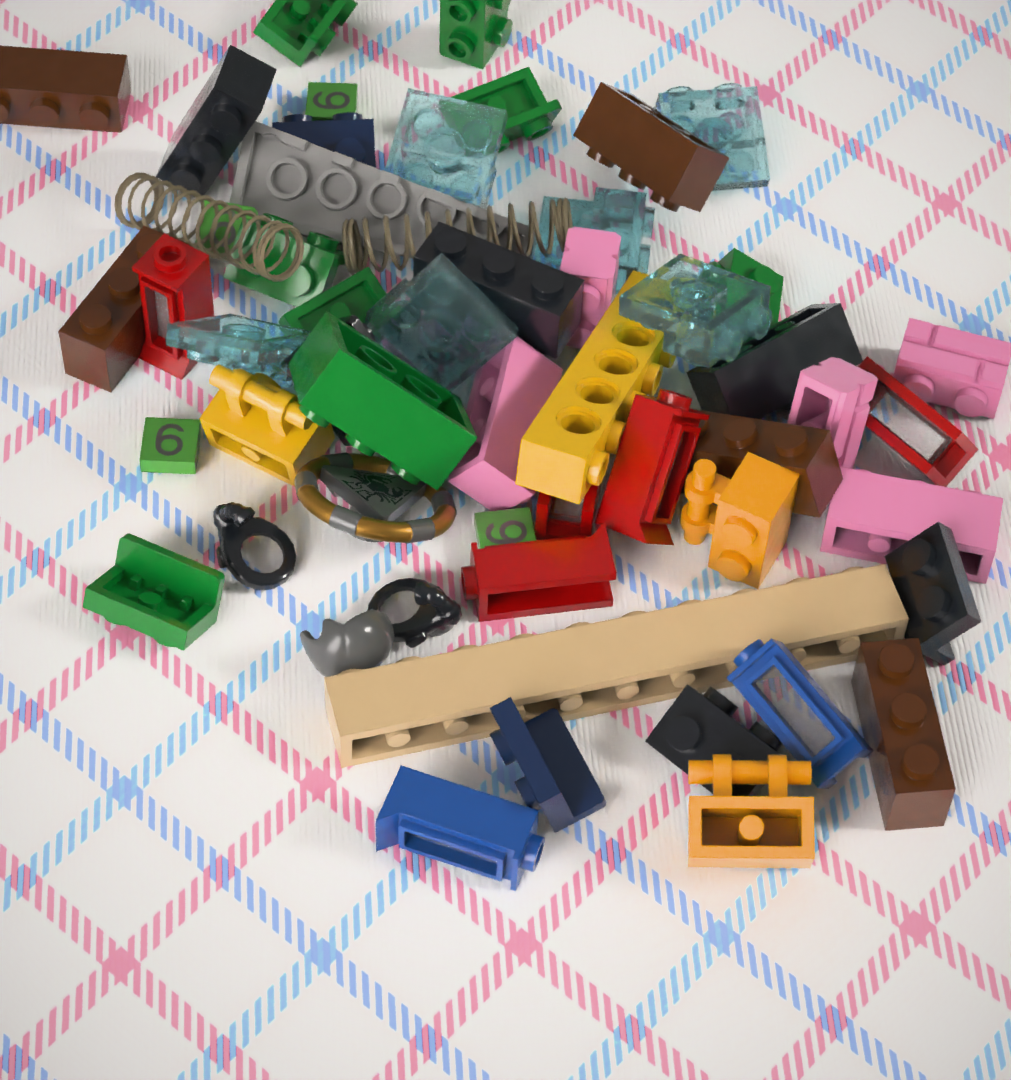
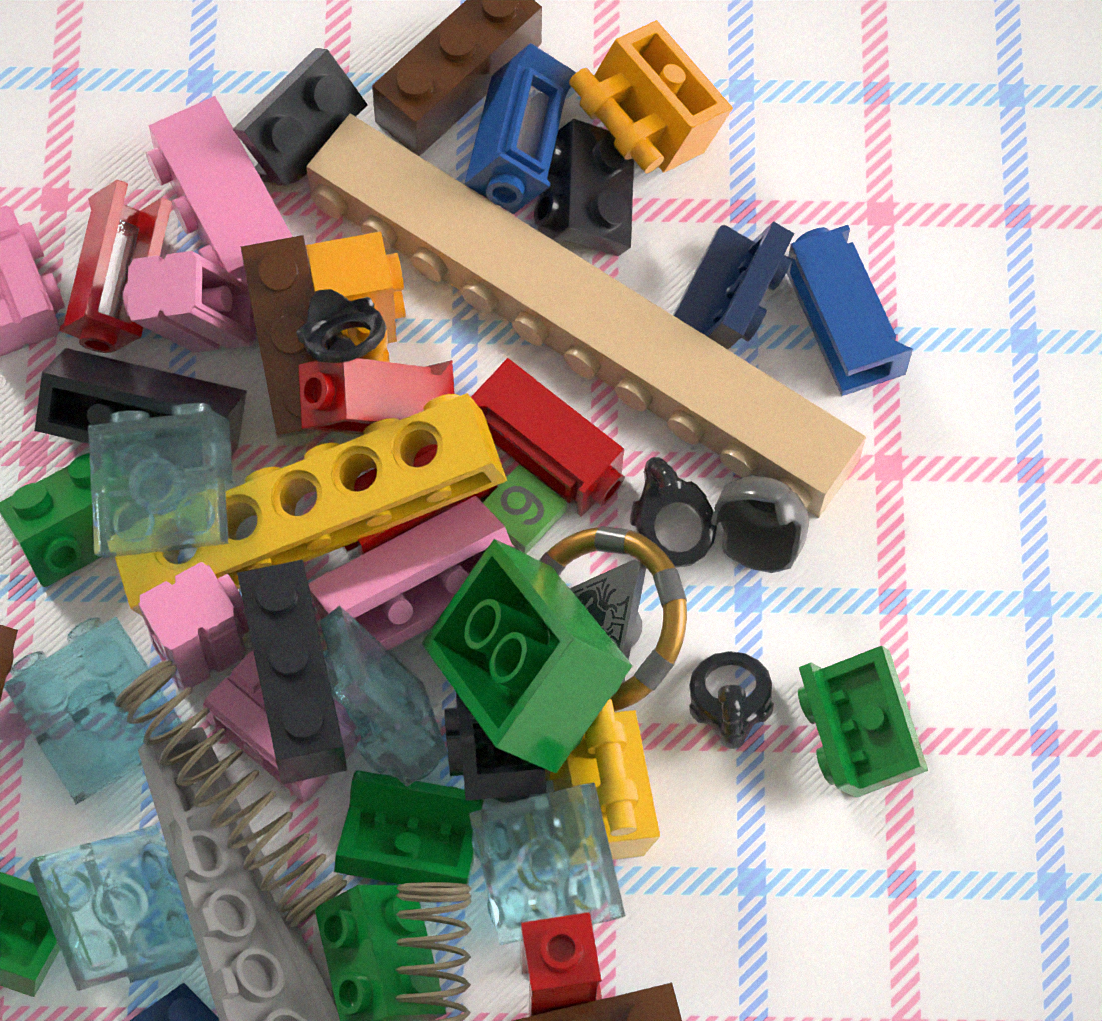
camera: 130 degrees left, 15 degrees up
bright green tile [139,417,201,474] -> none
none -> black piece [296,289,387,364]

